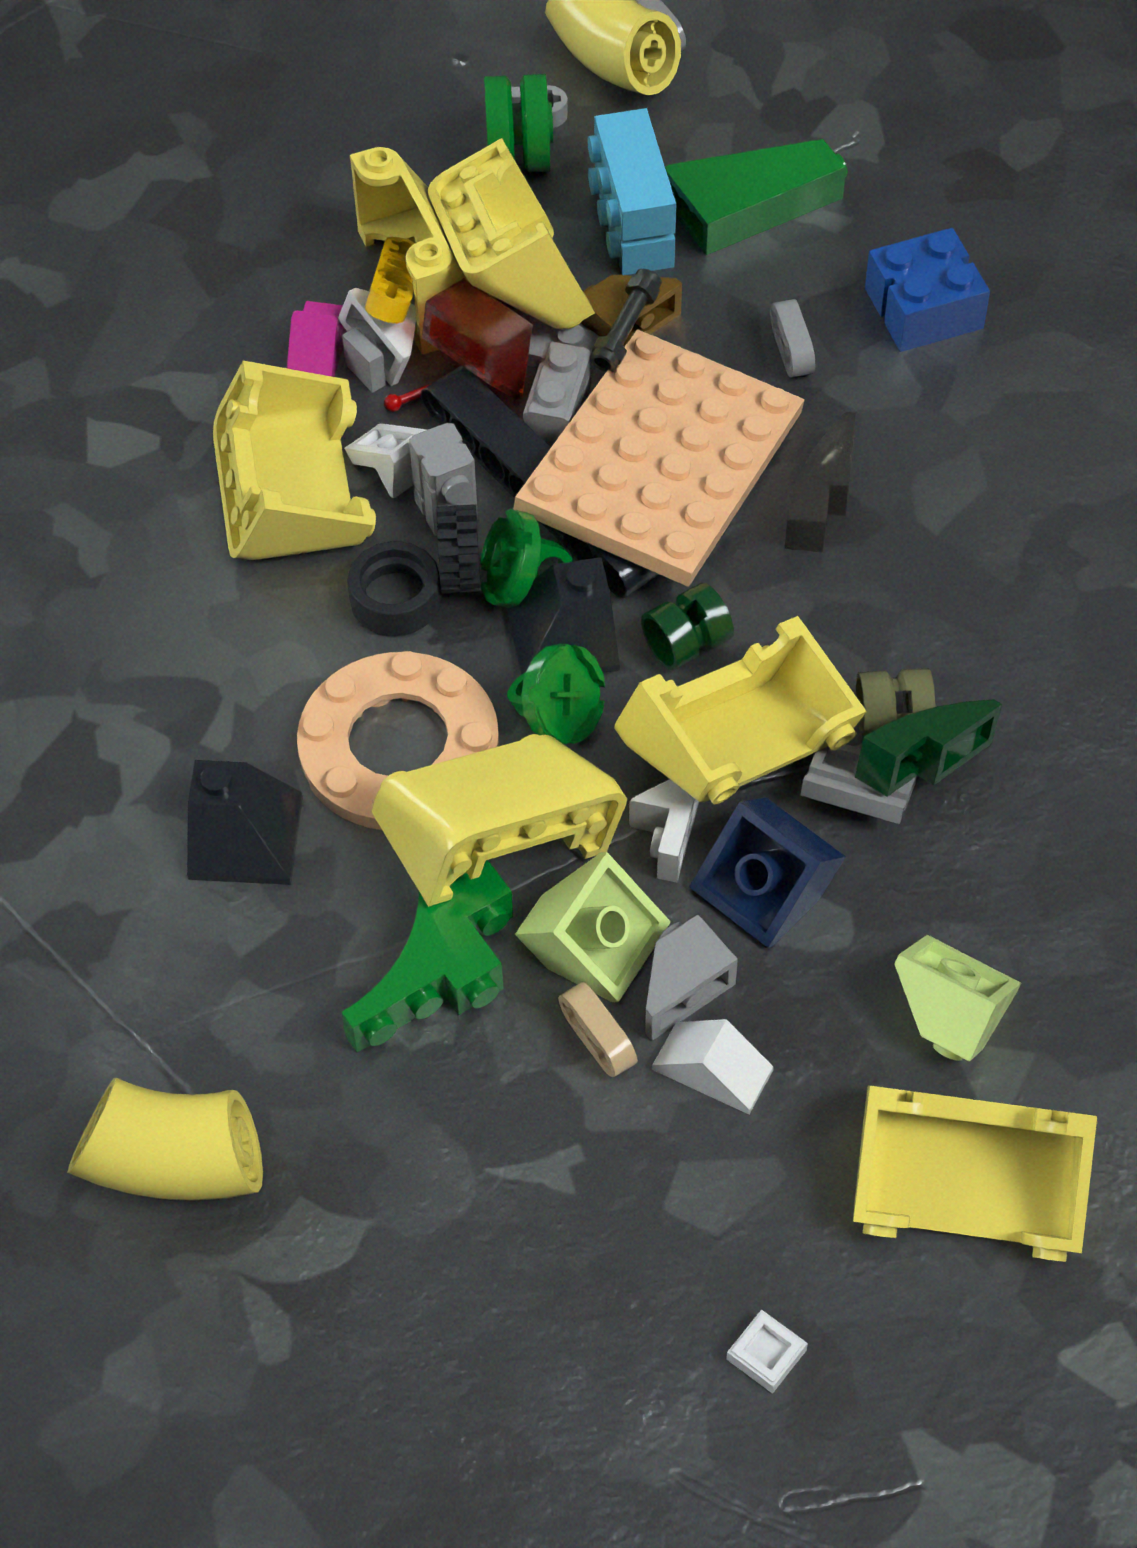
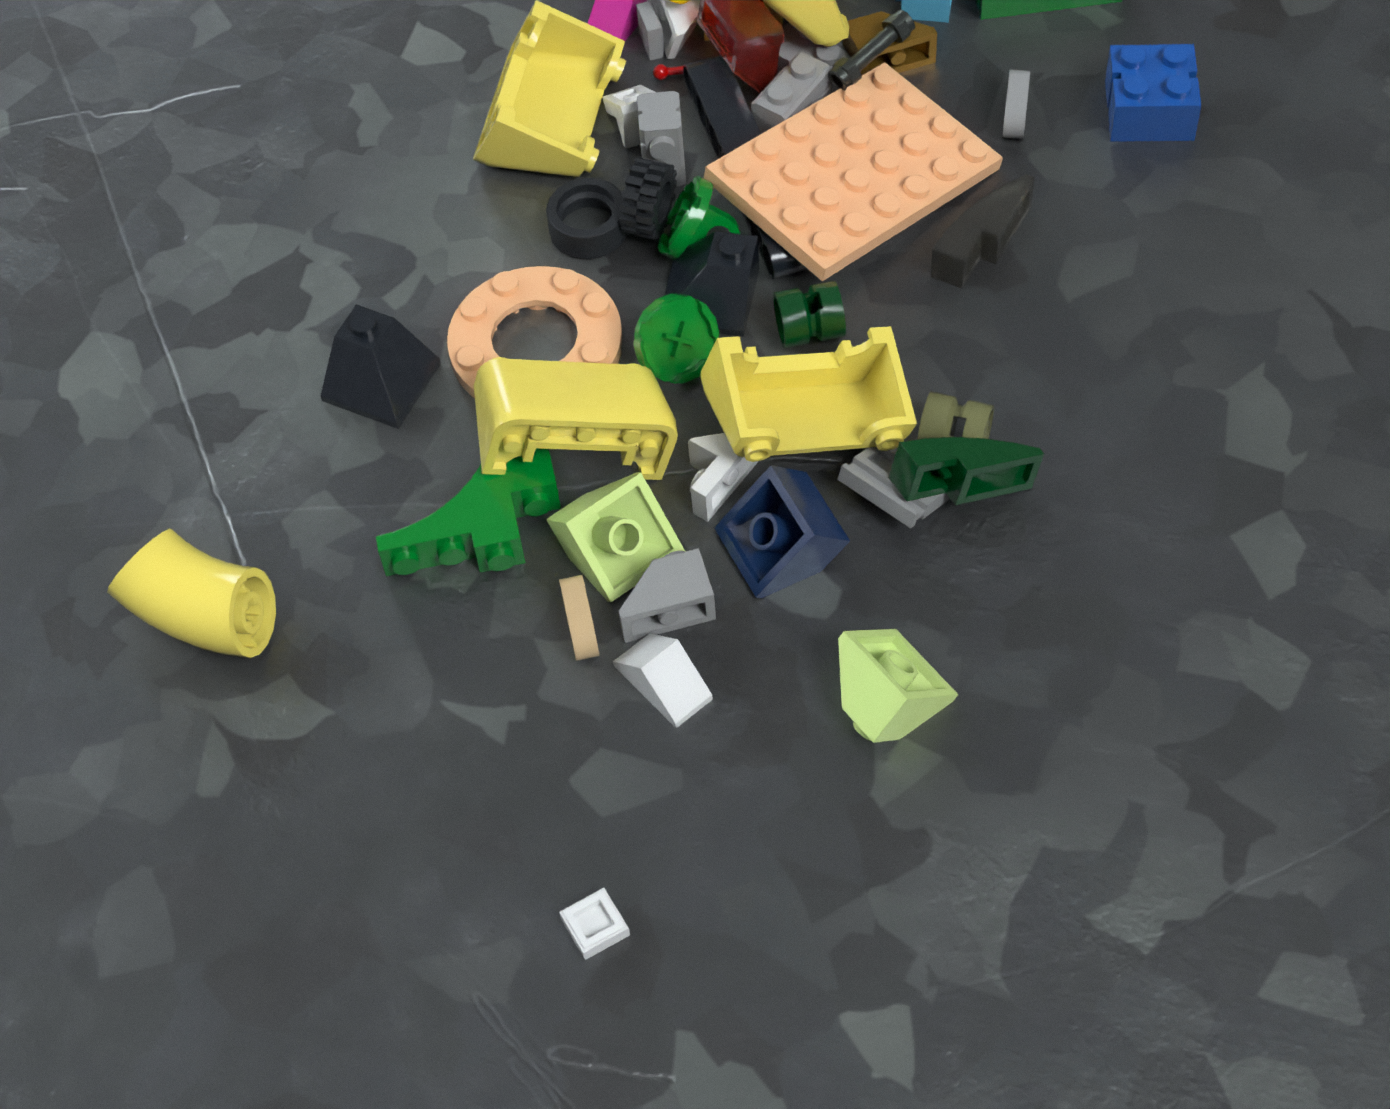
camera: 25 degrees right, 0 degrees up
light yellow windscreen [853,1085,1097,1262] -> none

